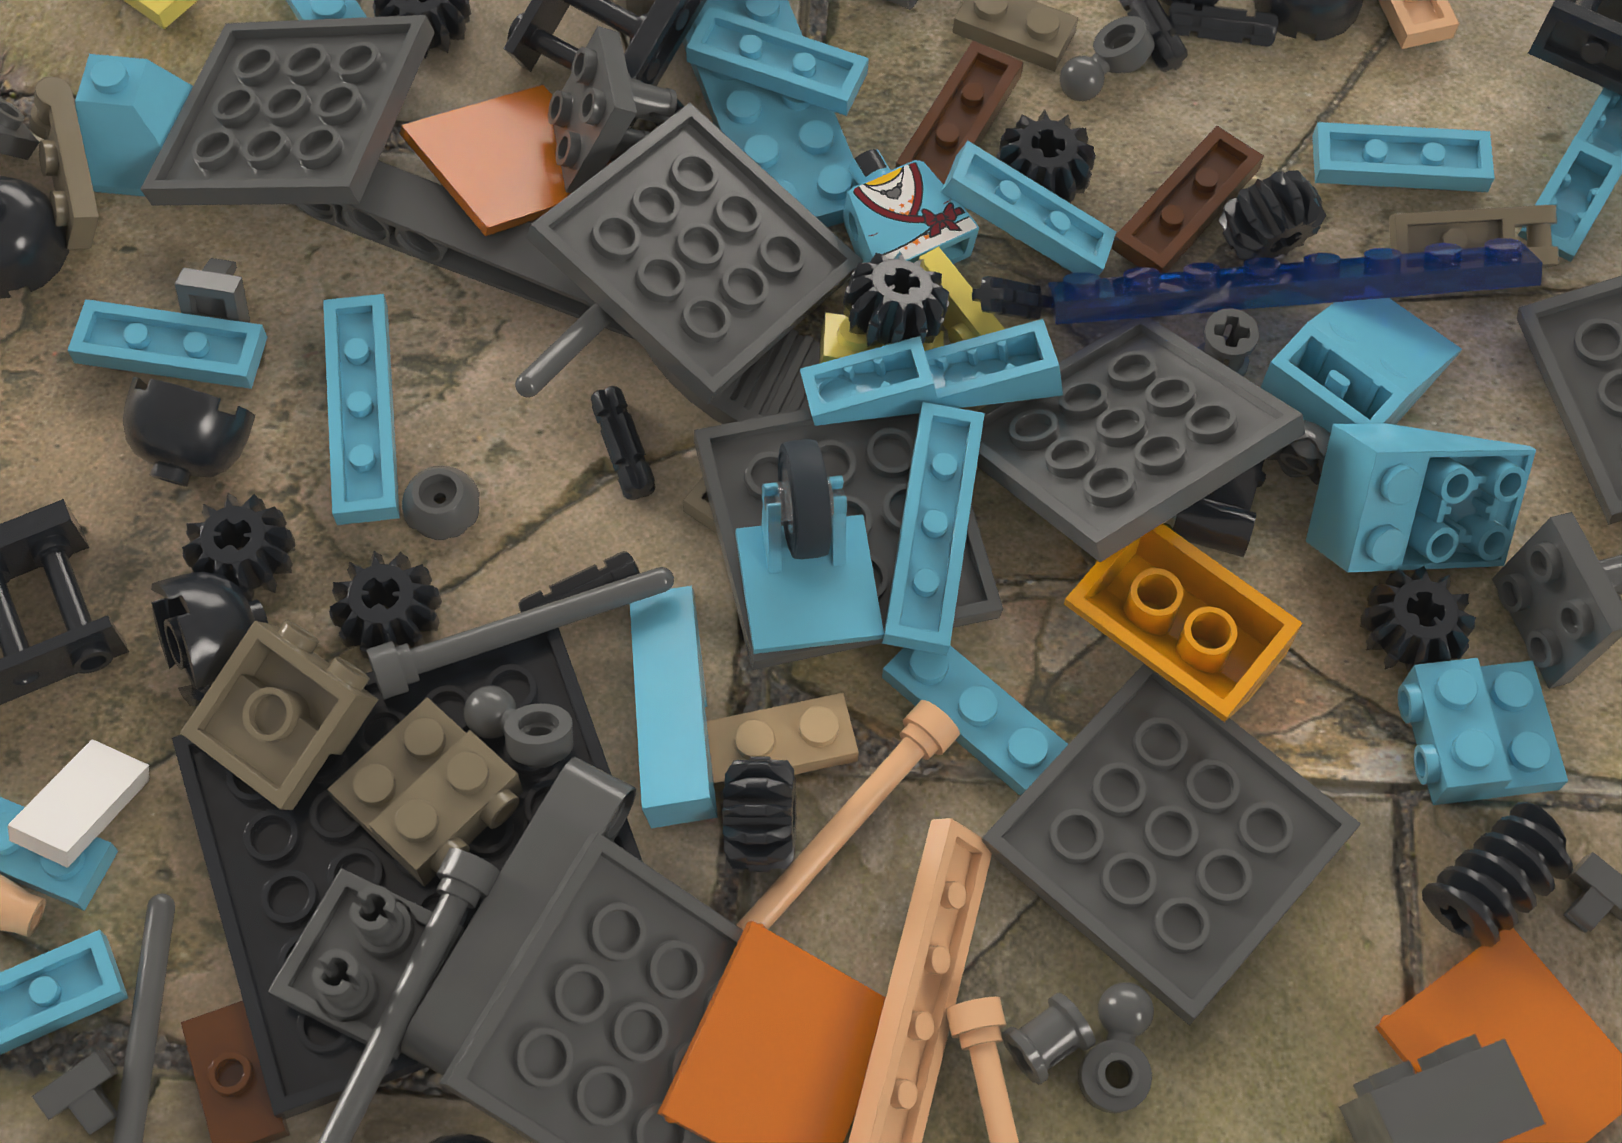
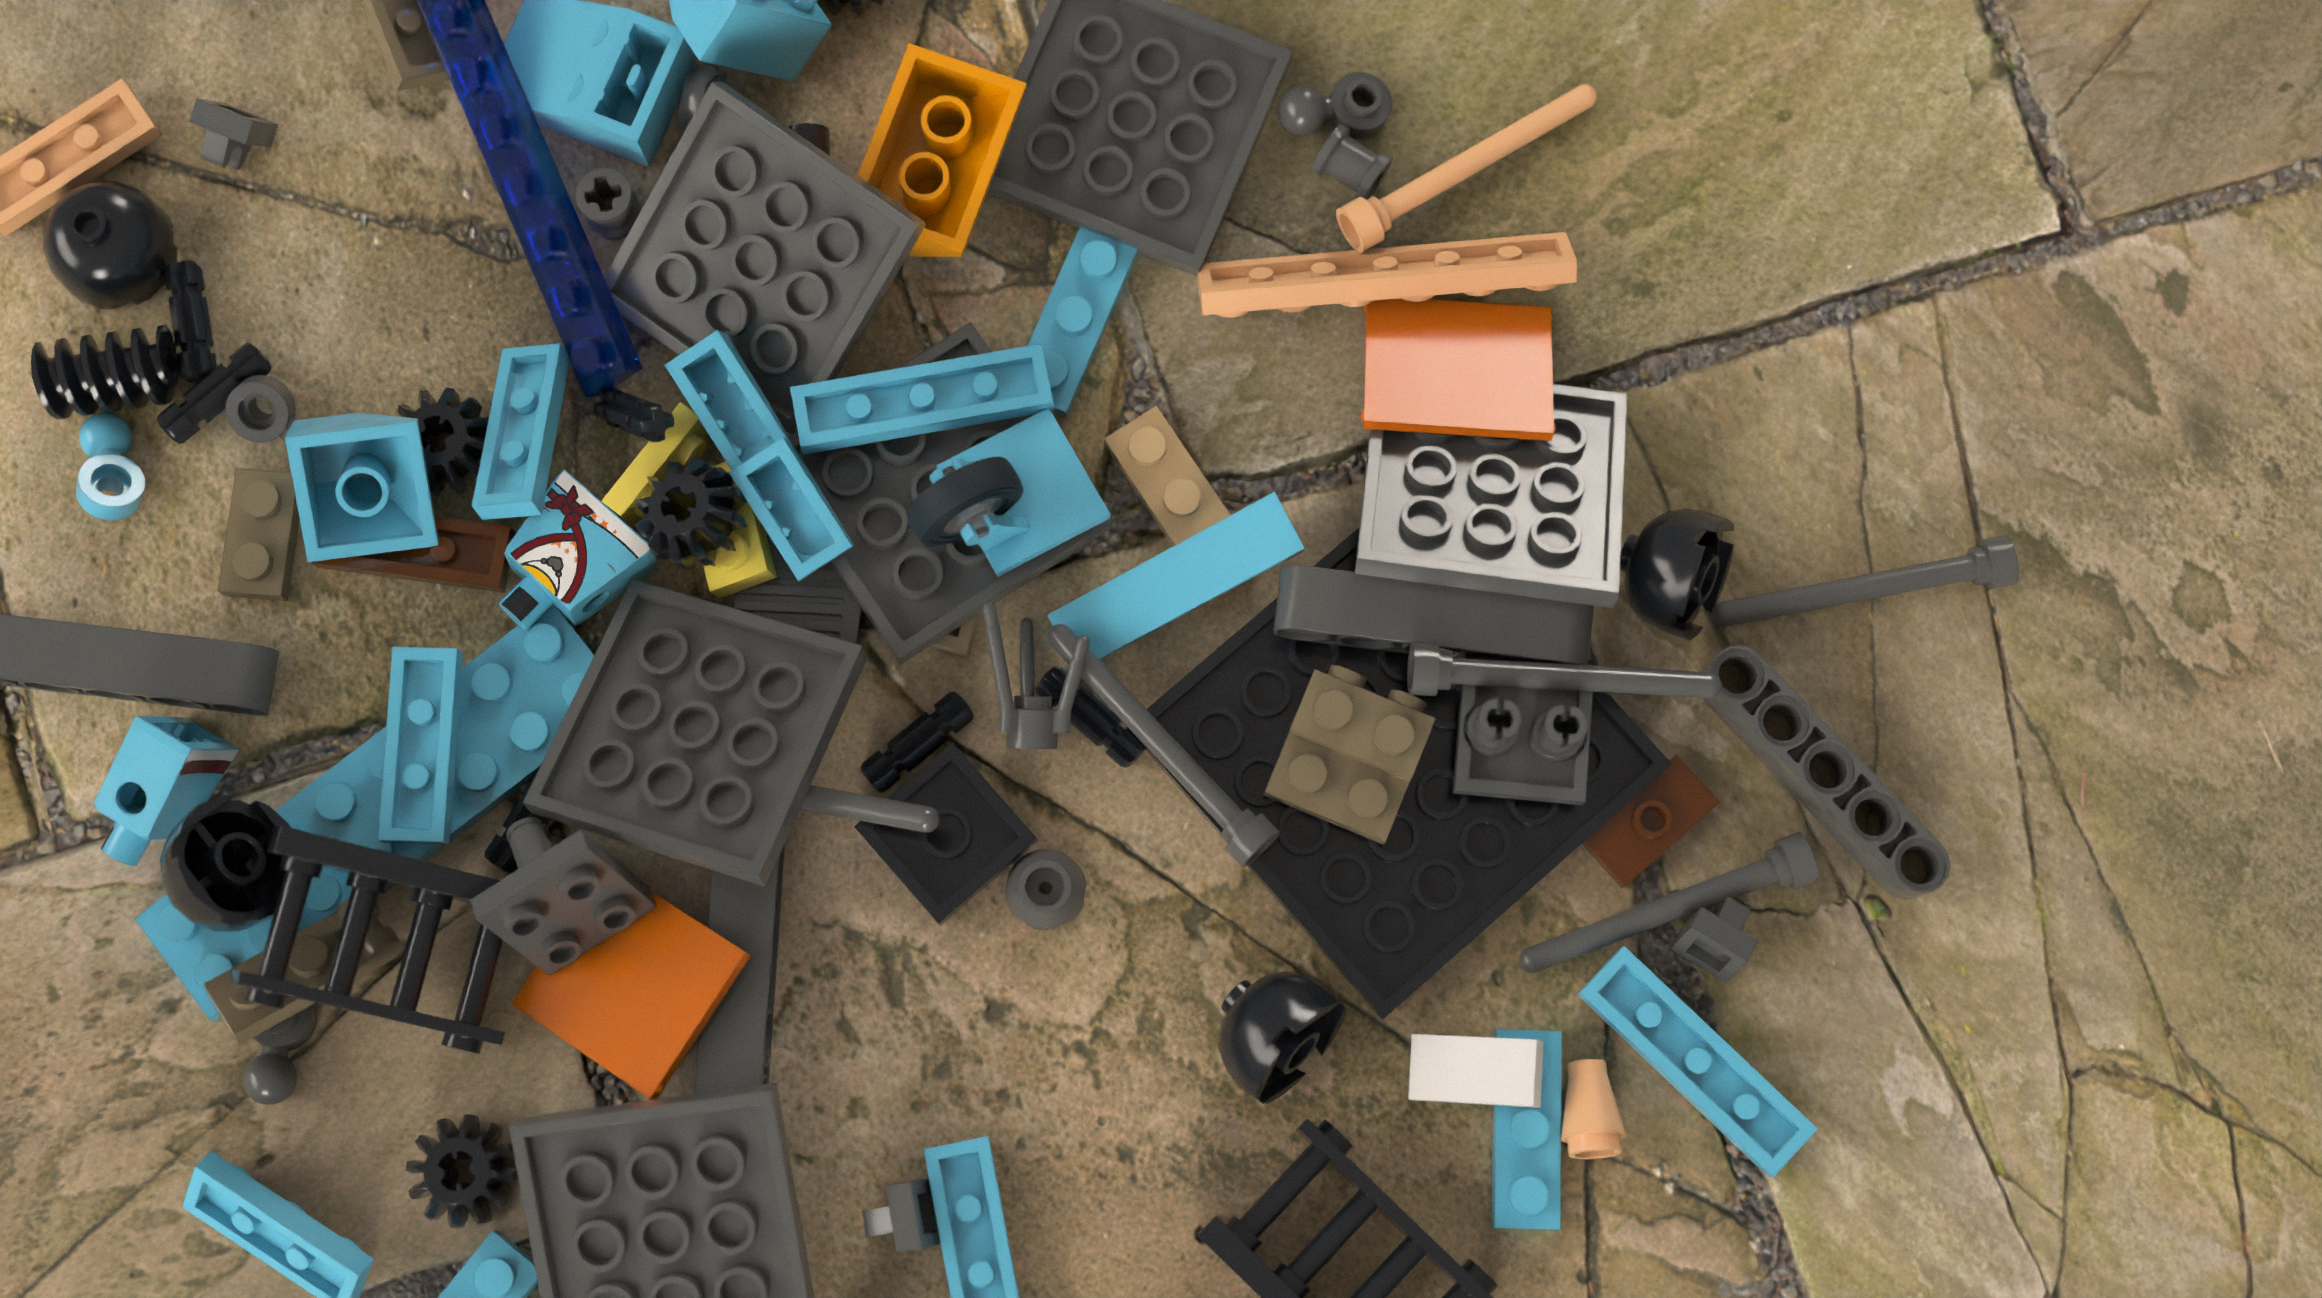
camera: 110 degrees left, 15 degrees up
black cylinder [122,377,256,487] -> none
dark tan plate [180,620,379,810] -> none
black gear [182,493,296,602] -> none
medium azure plate [323,294,400,525] -> none
black gear [329,551,442,660] -> none
dark grey plate [464,686,574,768] -> none
black gear [722,756,797,872] -> none
light nougat piece [736,700,960,930] -> none
reddish brown plate [1112,126,1264,281] -> none
black gear [1219,170,1327,264] -> none
medium azure plate [1312,122,1495,192] -> none
none -> dark grey tile [189,98,279,169]
none -> medium azure slope [285,413,439,562]
none -> black plate [854,742,1037,926]
none -> dark grey plant [983,601,1090,749]

